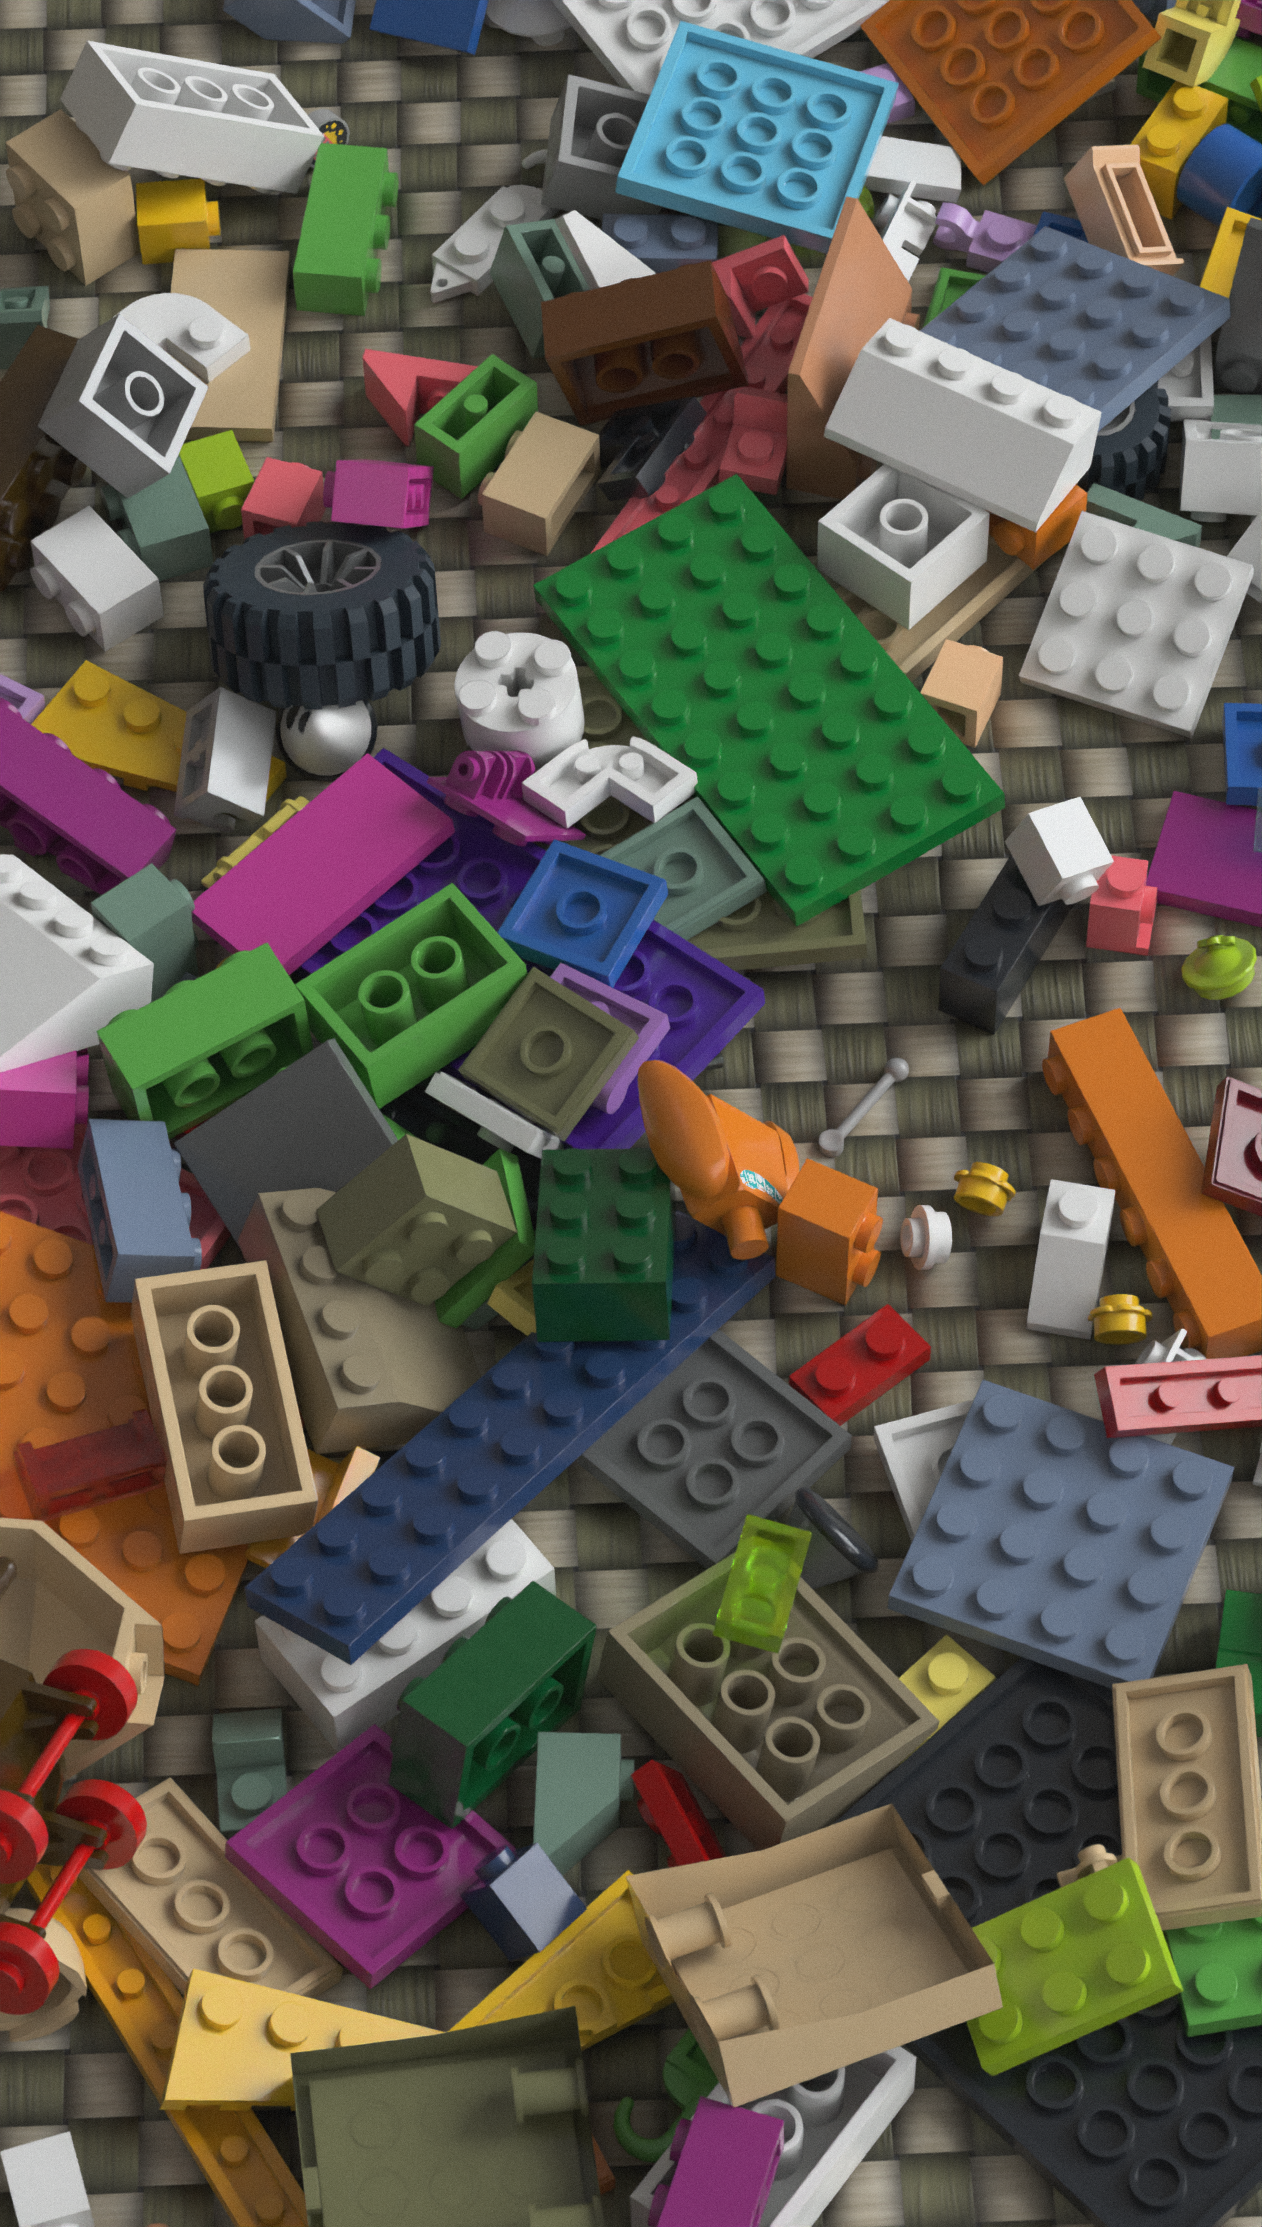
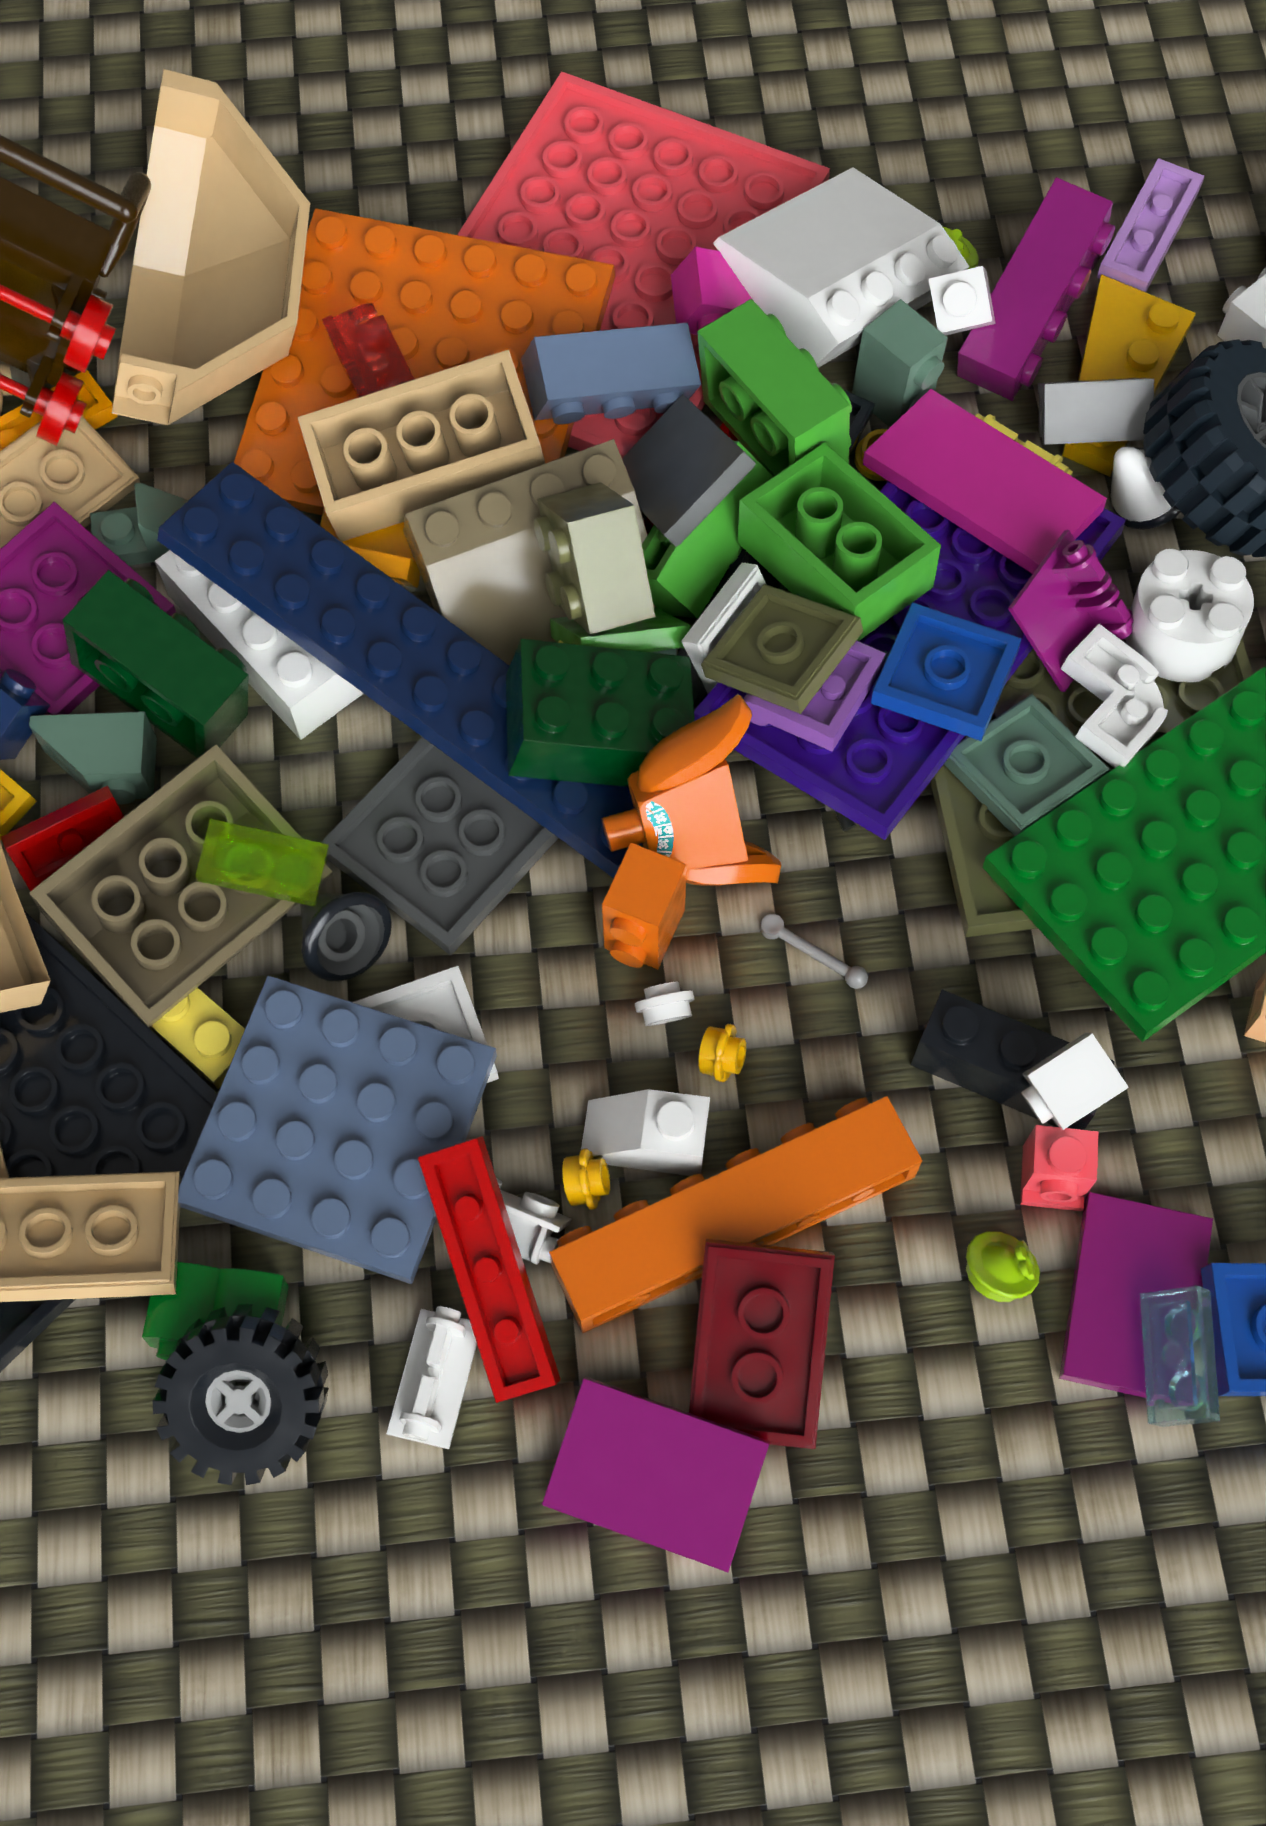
camera: 85 degrees right, 10 degrees up
red plate [789,1304,931,1426] -> none
none -> white brick [929,266,996,335]

